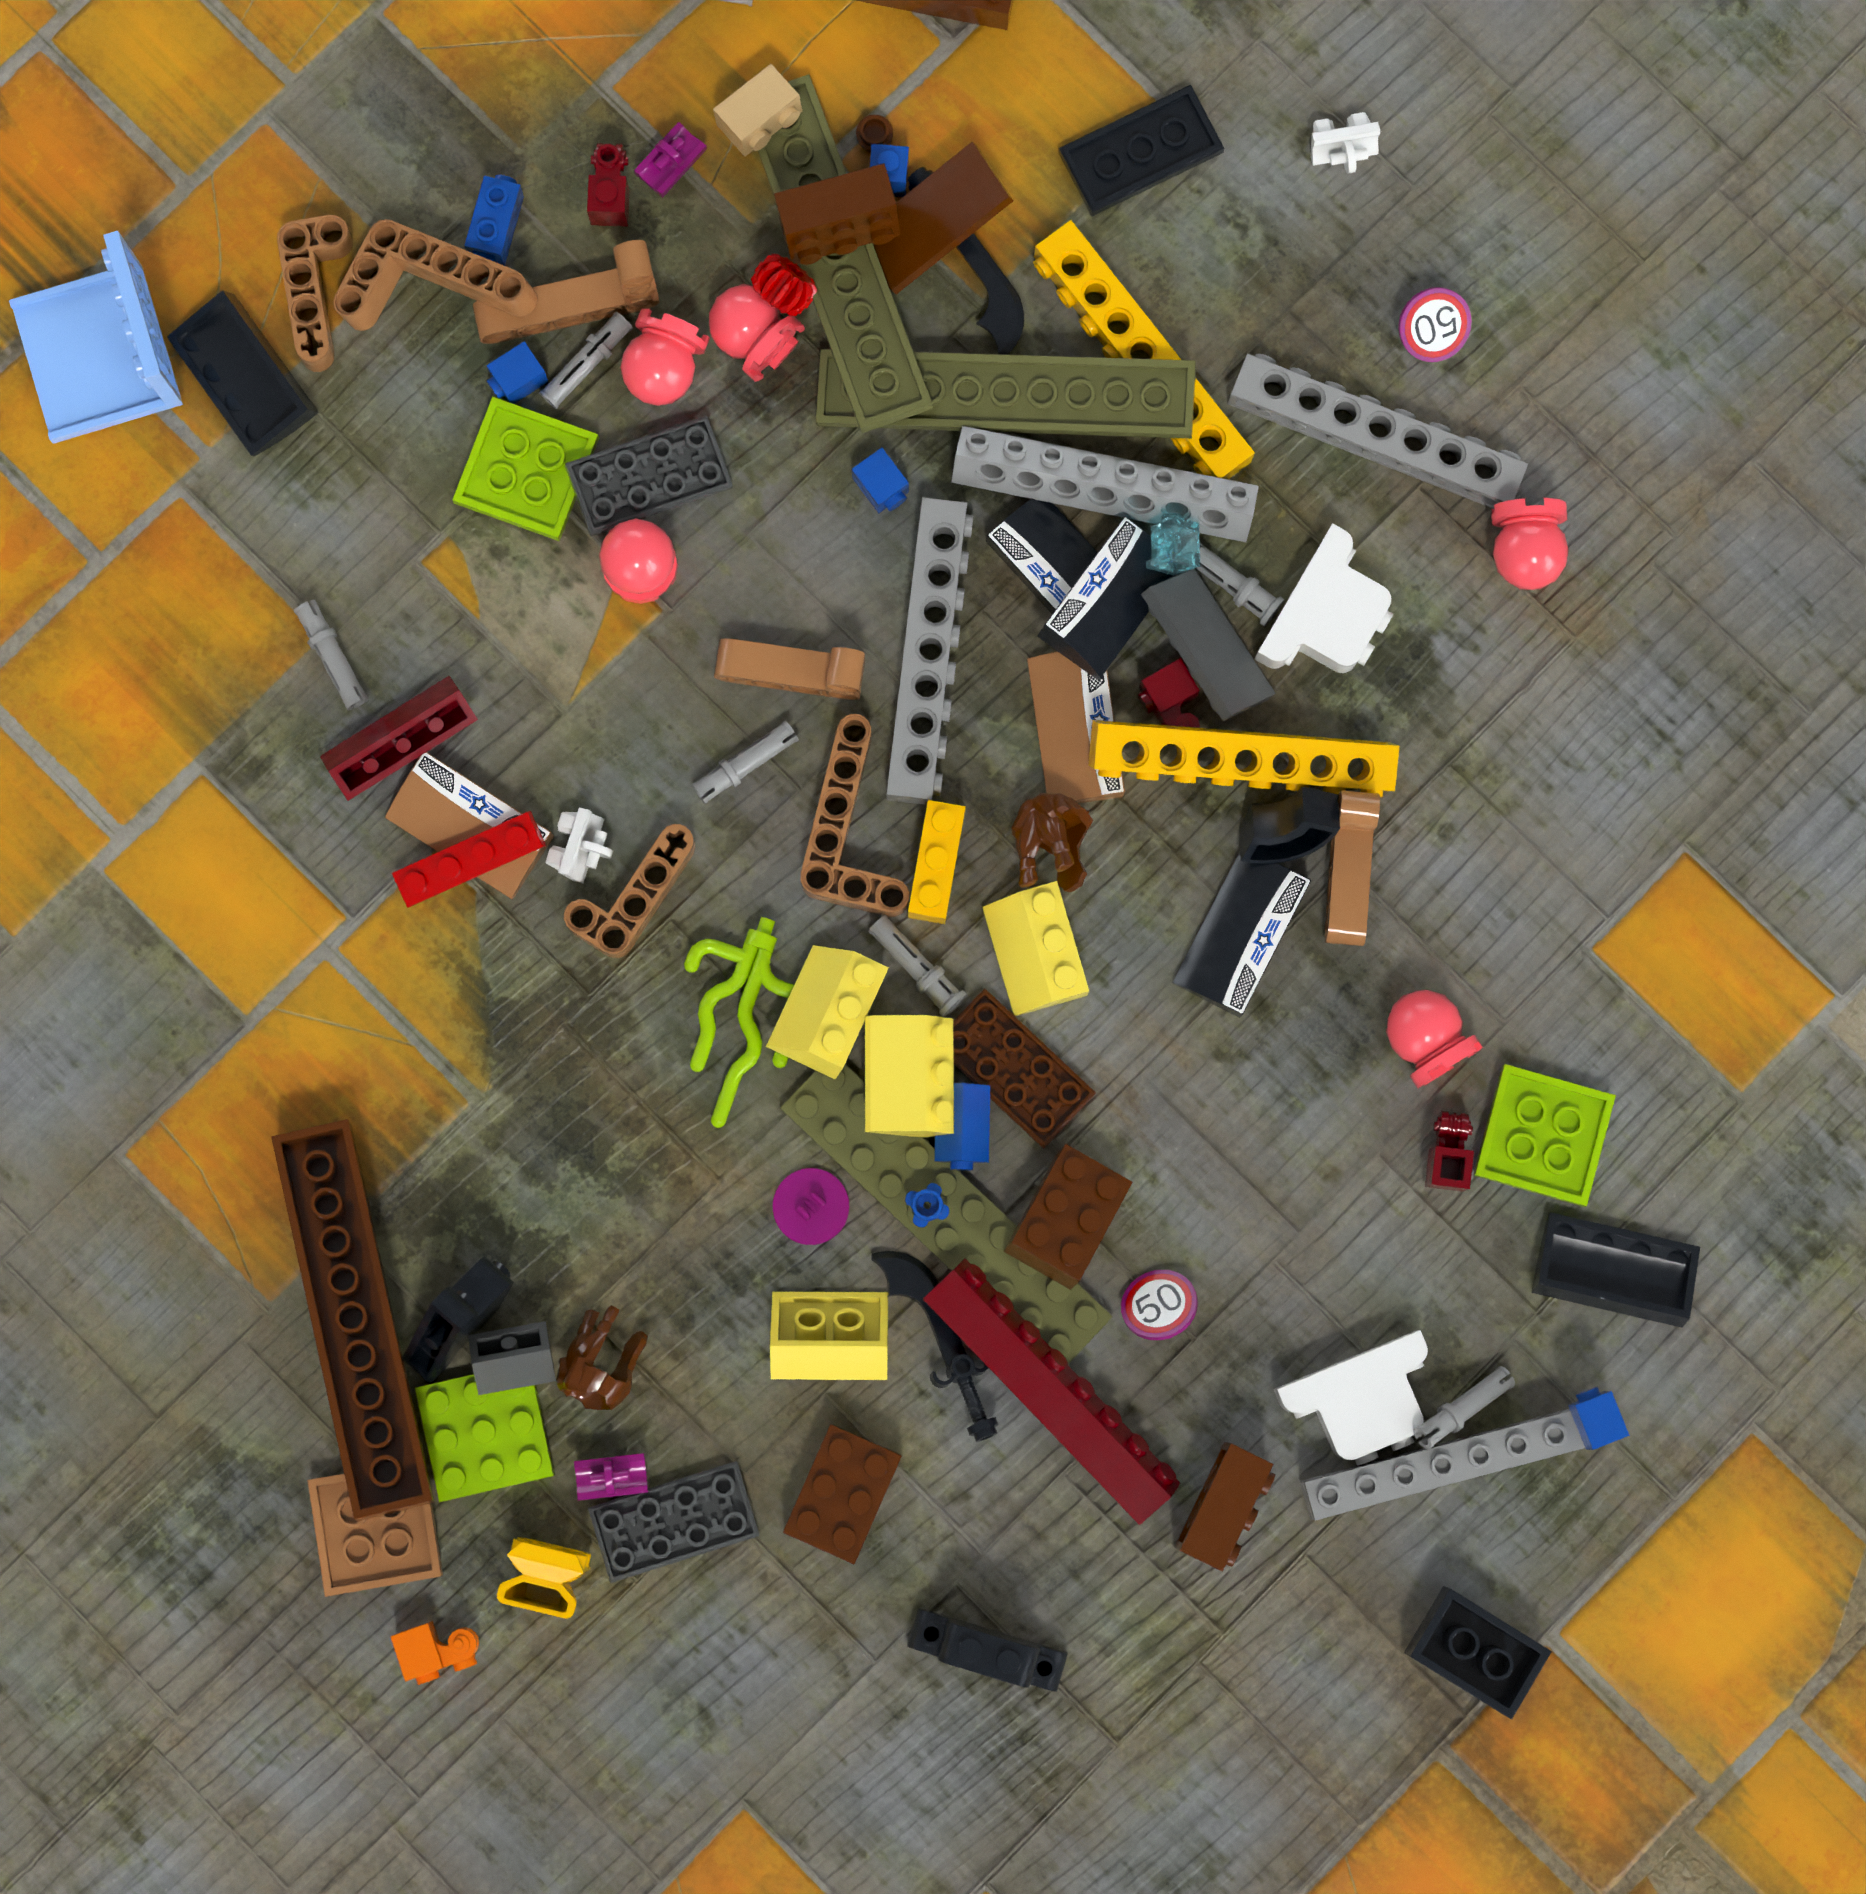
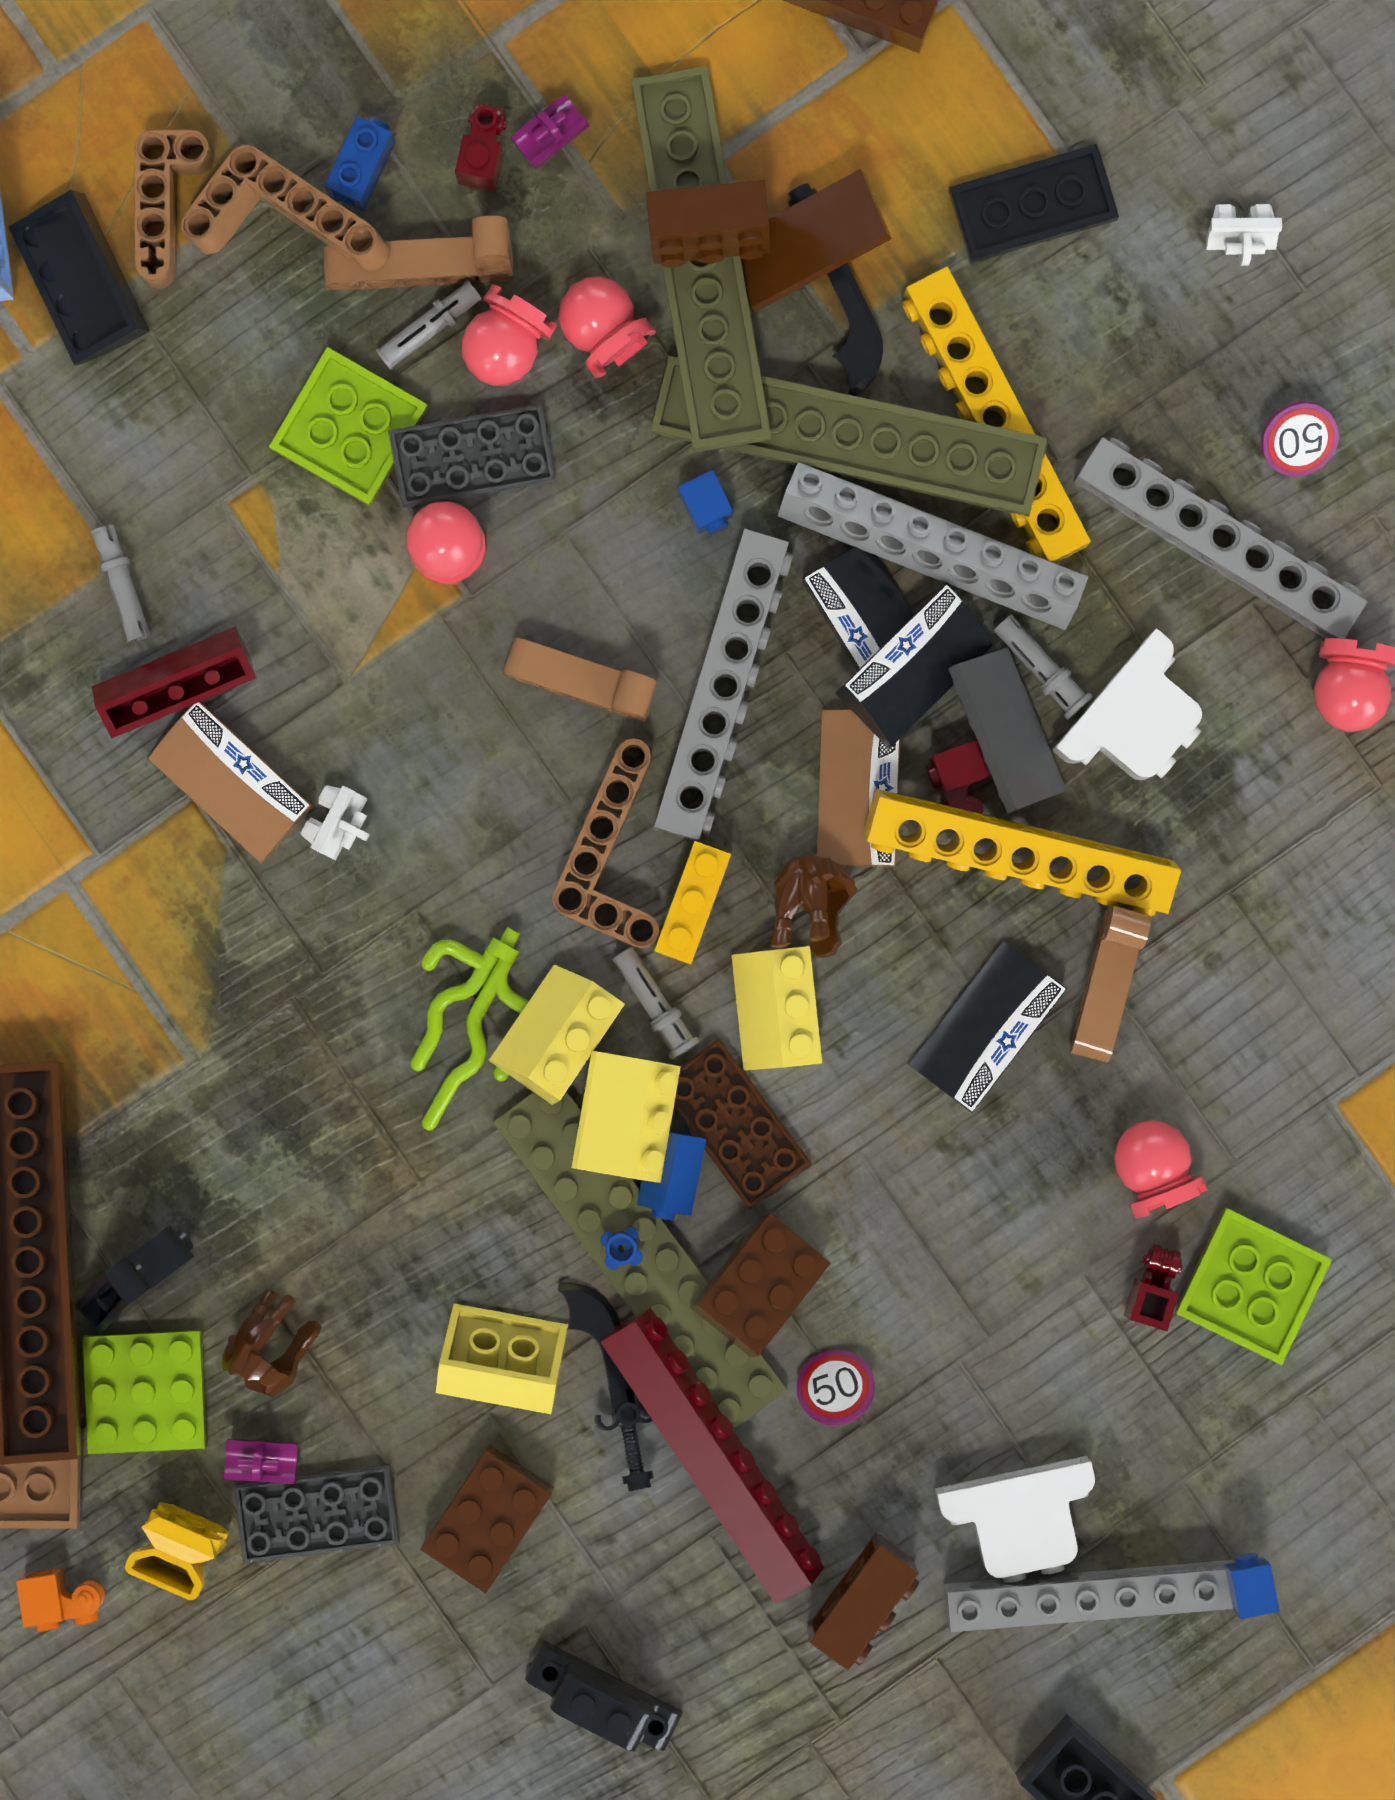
camera: 15 degrees right, 5 degrees up
red plate [392,811,546,908] -> none
dark grey brick [468,1321,556,1395] -> none
blue brick [486,341,548,404] -> none
medium nougat beam [564,824,695,958] -> none
light grey pin [691,721,799,804] -> none
tan brick [713,64,802,157] -> none
red gear [751,253,817,316] -> none
magenta piece [773,1168,849,1245] -> none
reddish brown plate [856,115,893,152] -> none
blue brick [870,144,909,197] -> none
clear light blue brick [1146,513,1200,575] -> none
black brick [1239,787,1340,864] -> none
light grey pin [1414,1366,1515,1449] -> none
black slope [1532,1212,1700,1328] -> none

